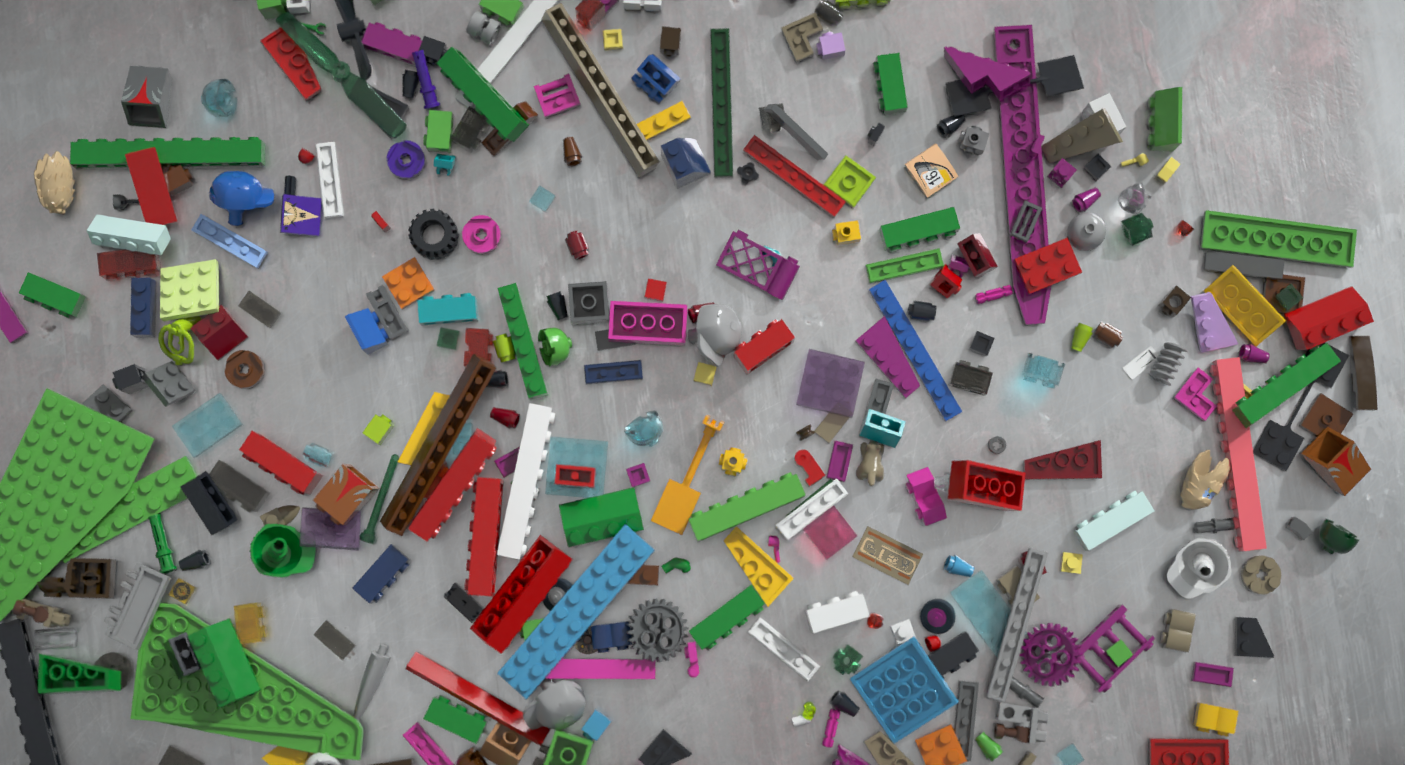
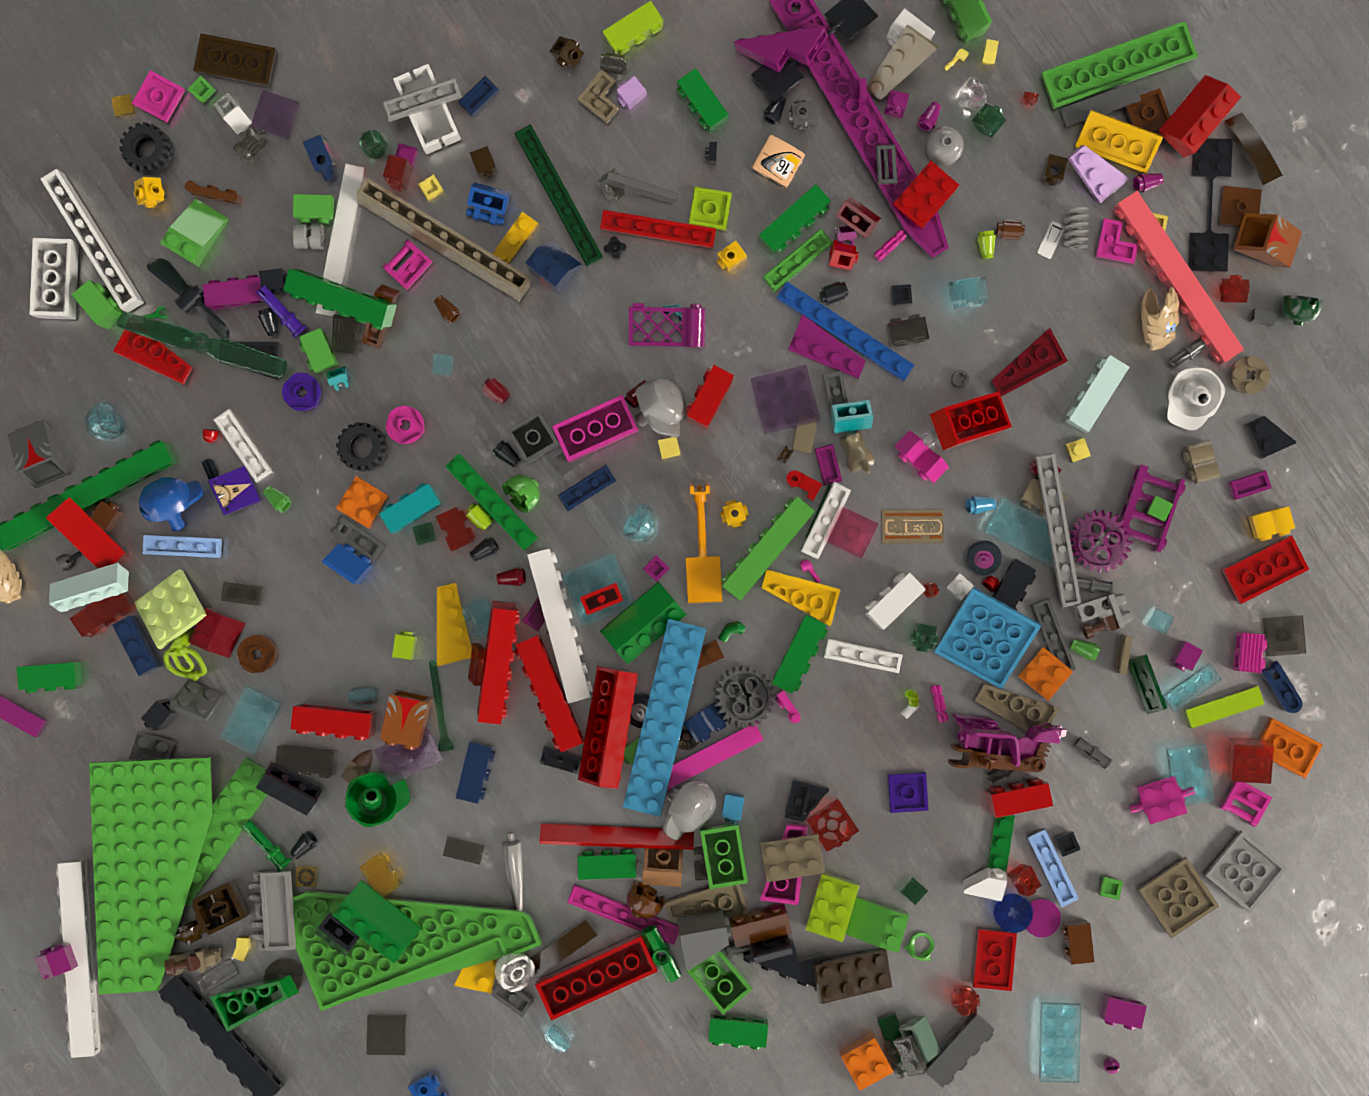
camera: 25 degrees left, 5 degrees up
red tile [371,211,391,232] -> none
reddish brown brick [380,354,496,536] -> none
red tile [645,278,667,301] -> none
black cone [830,690,860,717] -> none
black plate [1084,153,1112,181] -> none
green brick [1232,343,1341,428] -> none
clear green plate [1275,284,1303,311] -> none
none -> light yellow piece [232,936,251,962]
none -> bright green cone [263,486,292,513]
none -> clear red brick [1220,275,1250,303]

